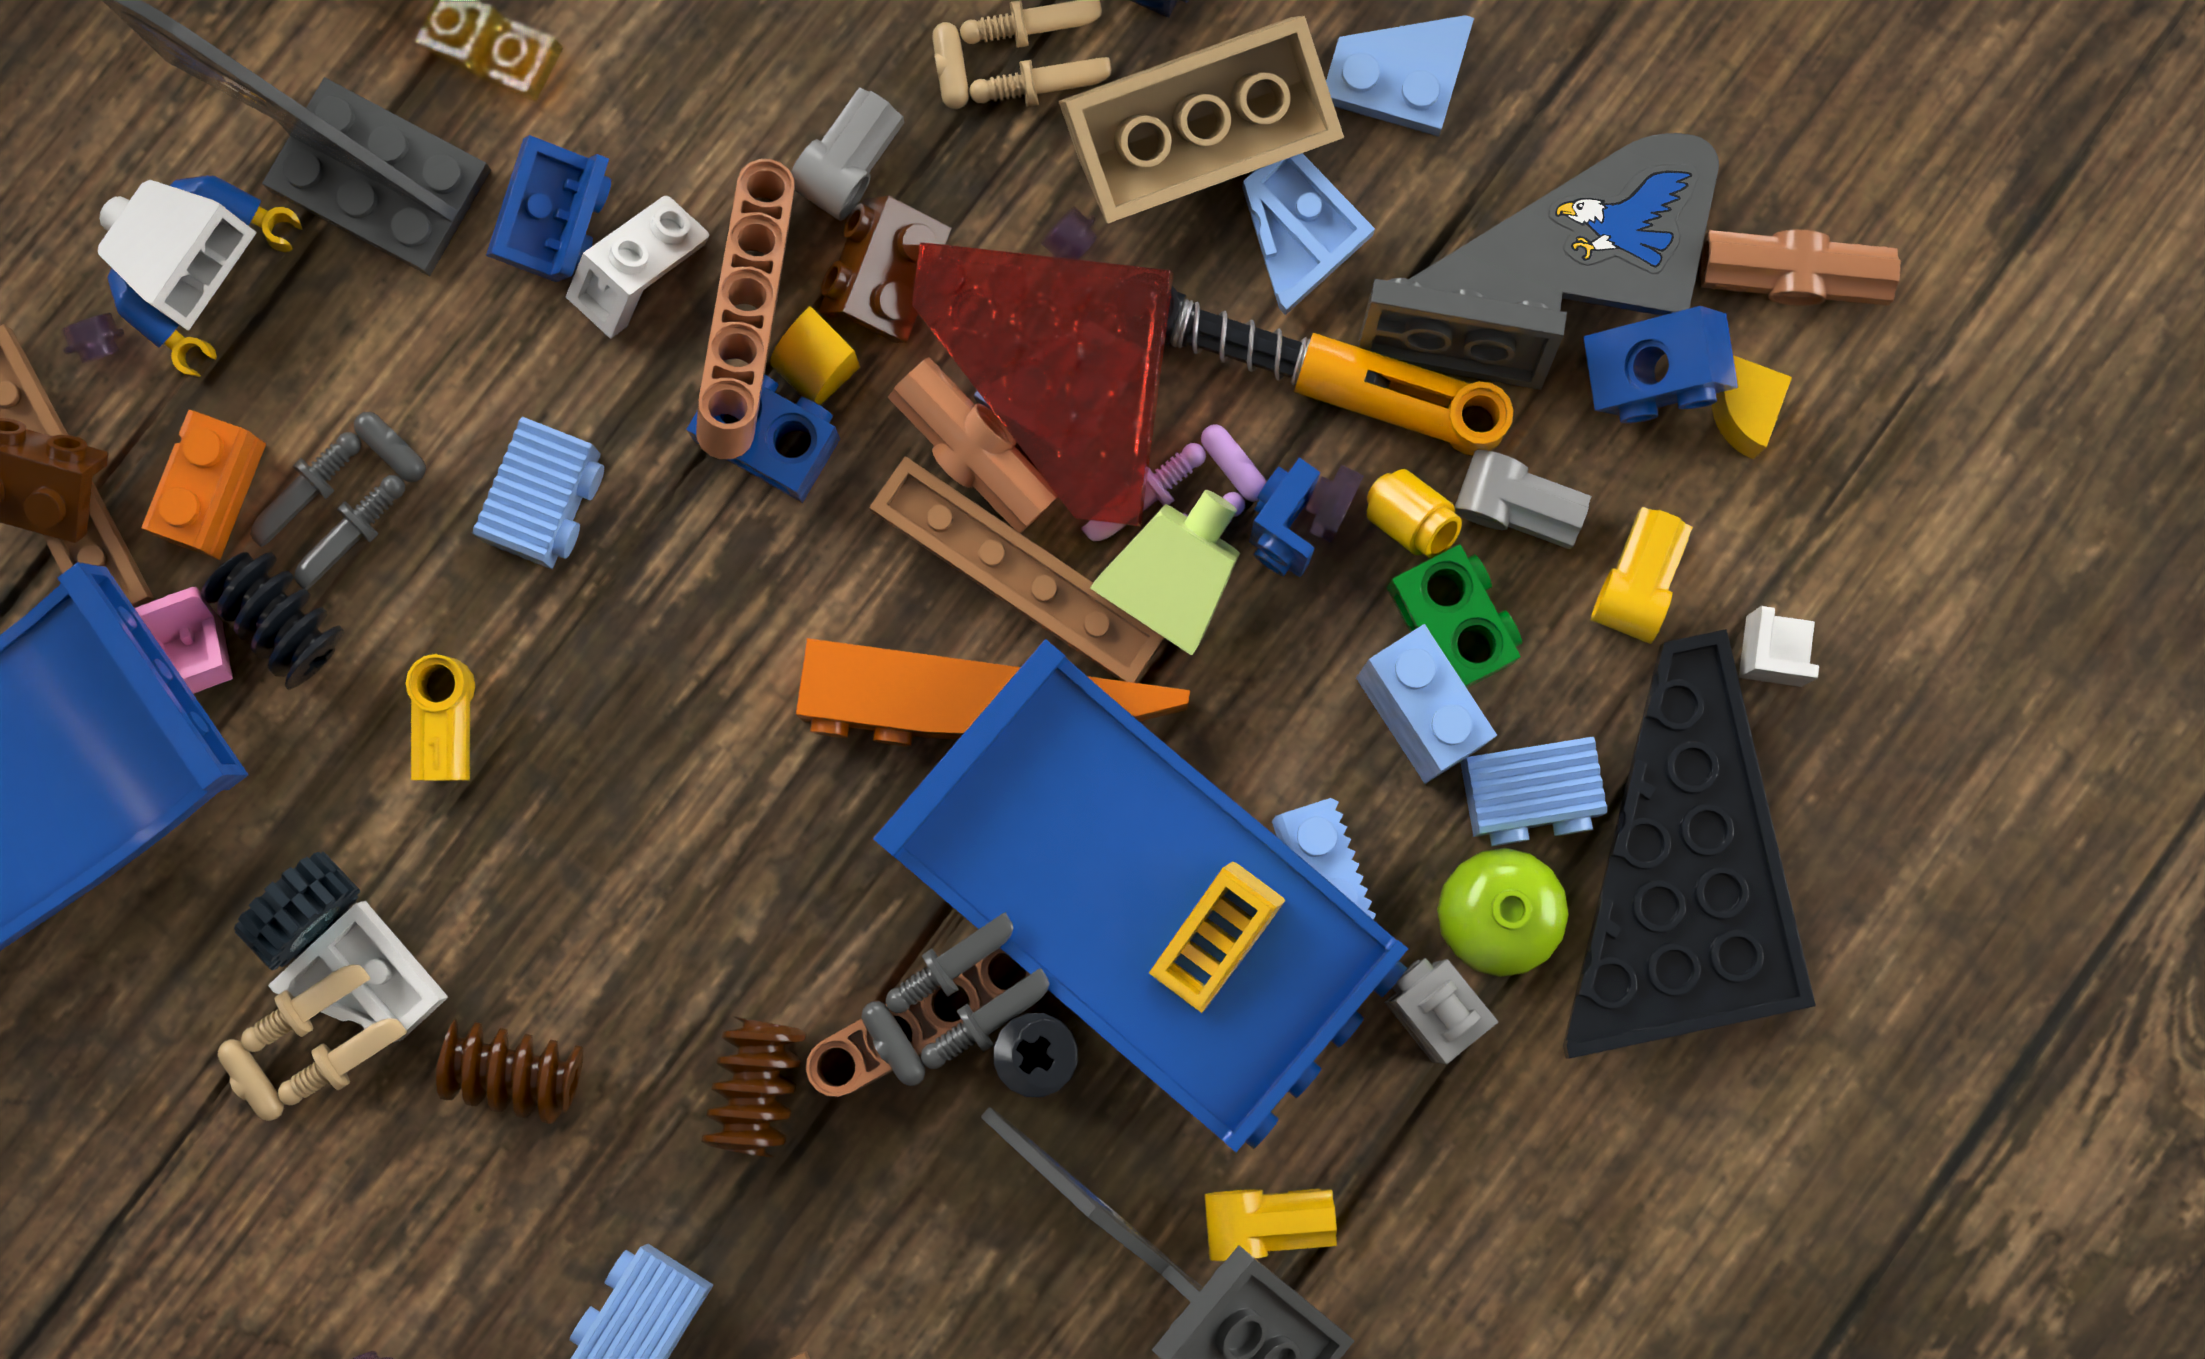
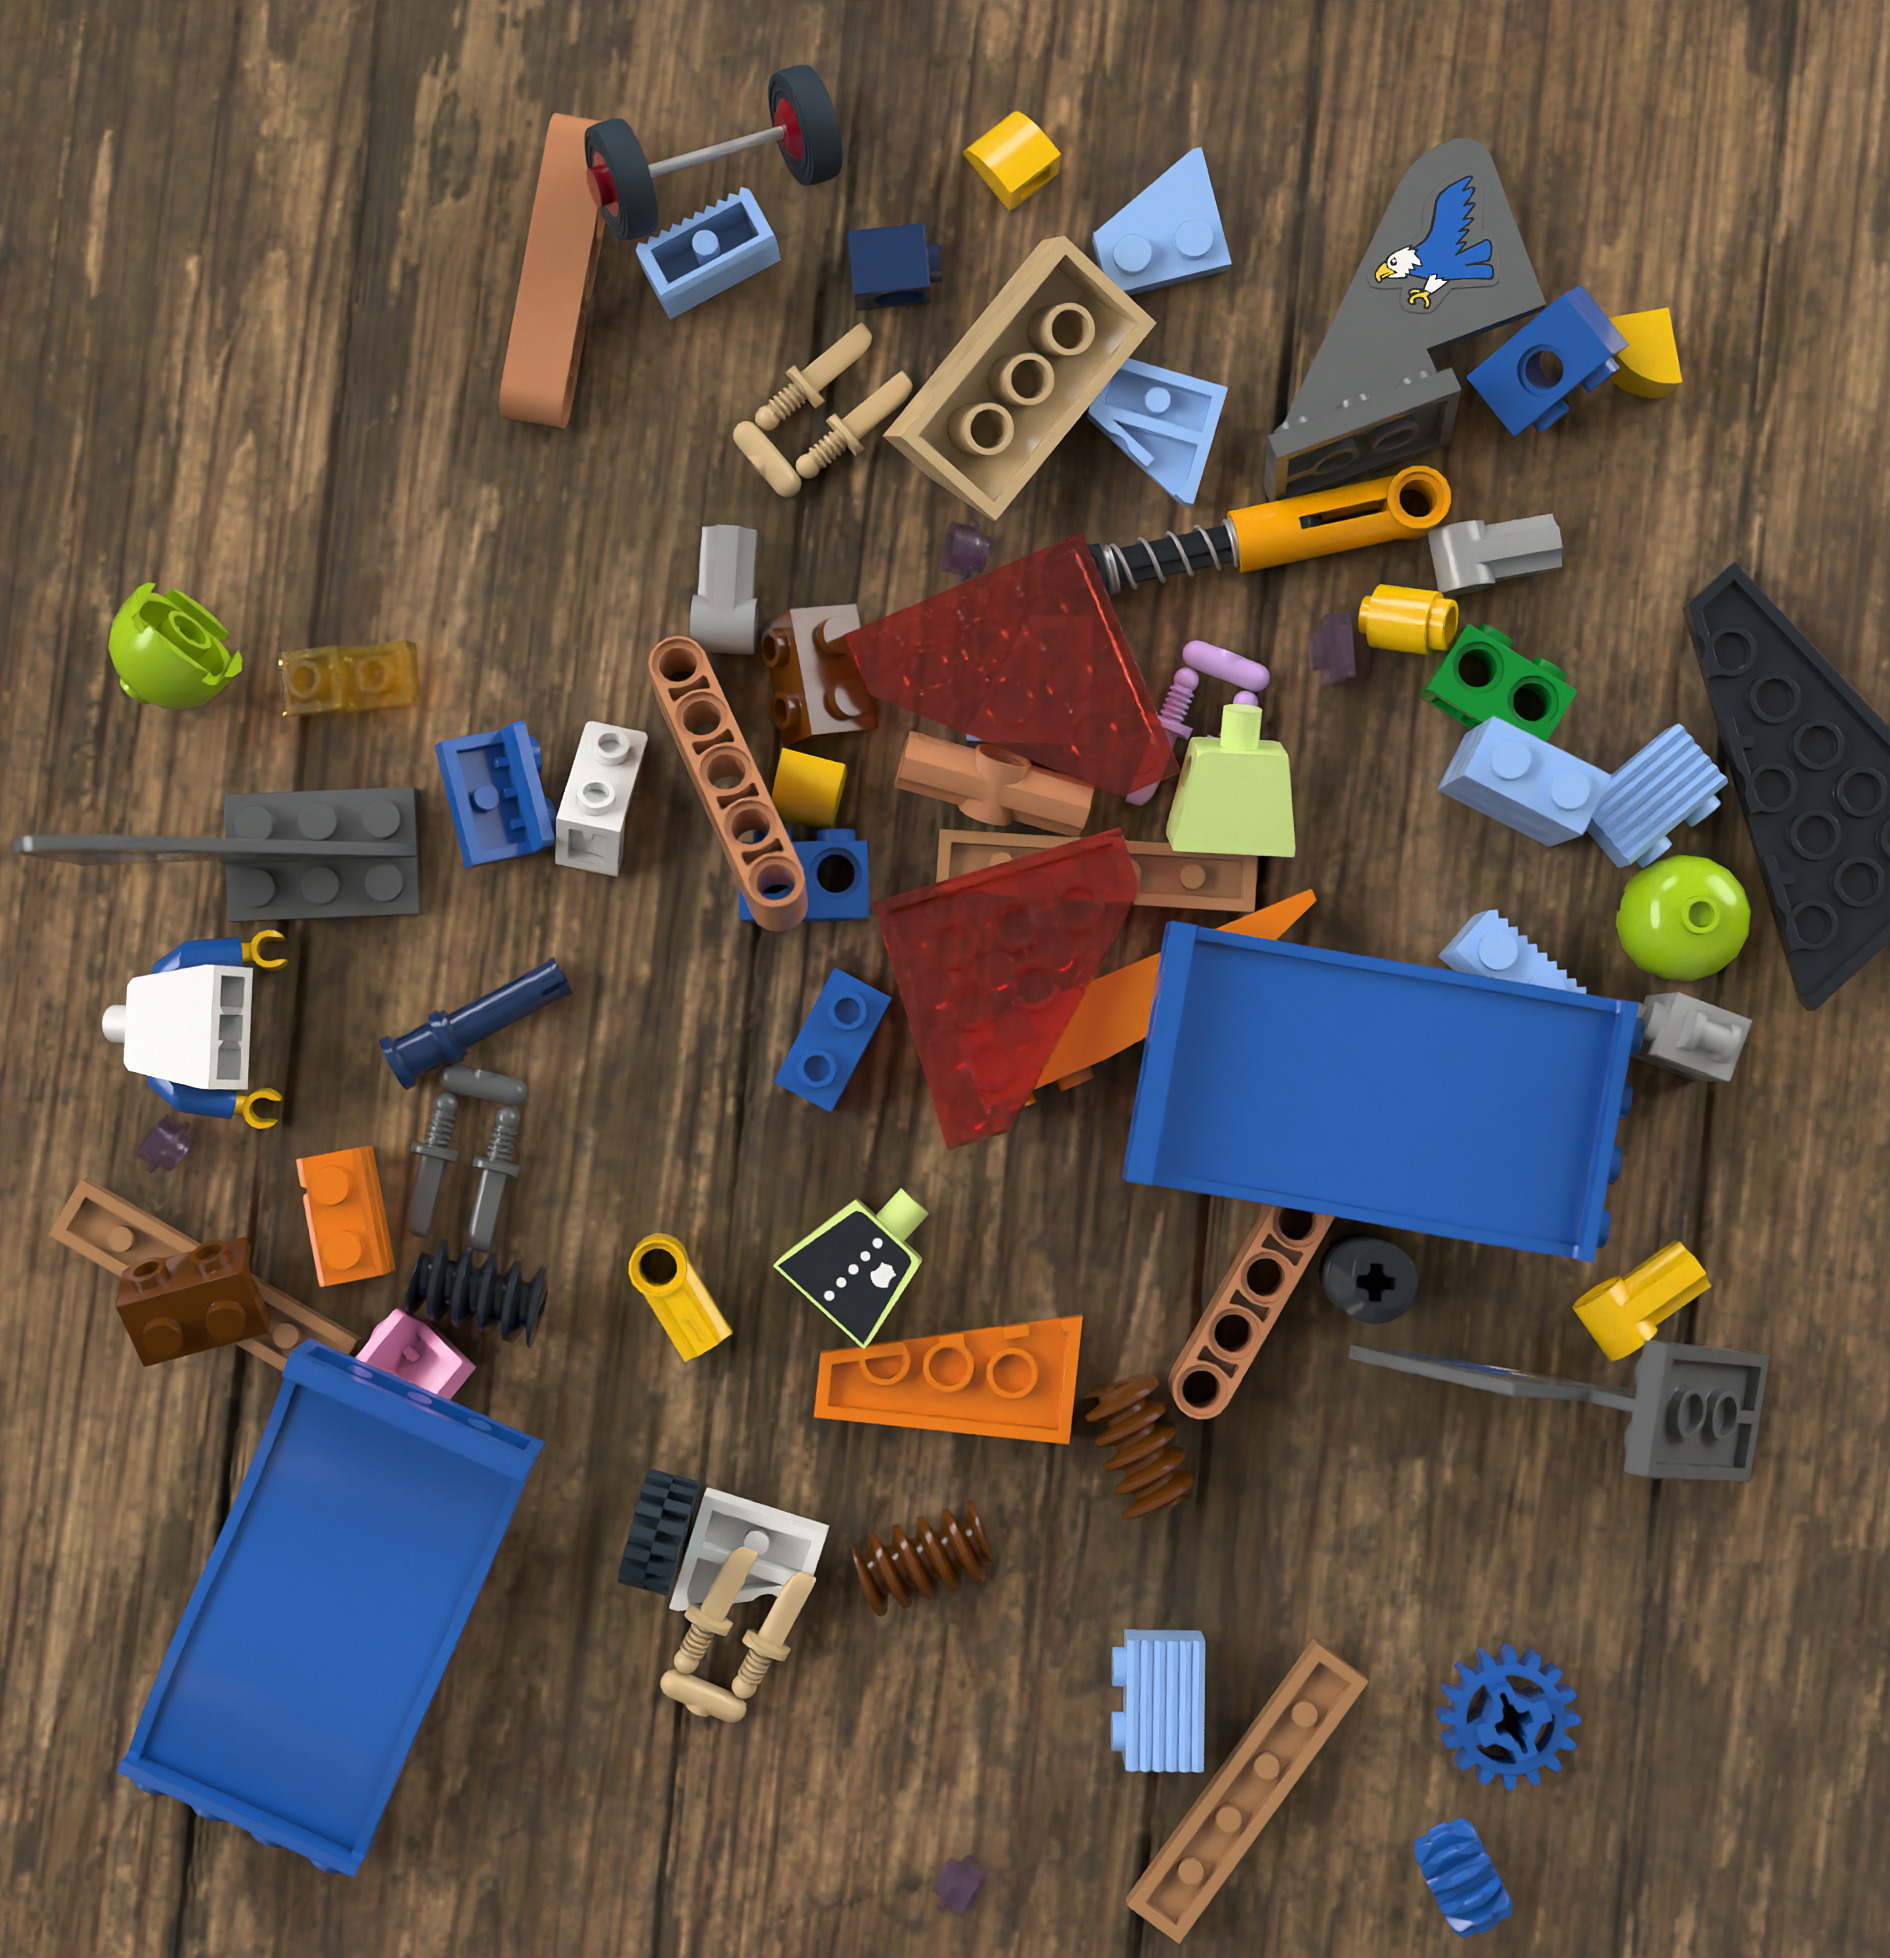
camera: 30 degrees left, 5 degrees up
light blue brick [472,417,604,569] -> none
dark grey piece [861,912,1049,1086] -> none
yellow slope [1149,862,1285,1013] -> none
blue bracket [1249,458,1321,577] -> none
yellow piece [1591,507,1693,644] -> none
nougat piece [1699,230,1901,306] -> none
white panel [1739,606,1819,687] -> none
none -> dark blue pin [379,957,573,1090]
none -> black torso [773,1188,929,1349]
none -> blue brick [774,968,893,1112]
none -> orange wing [814,1314,1083,1444]
none -> clear red plate [873,827,1140,1151]

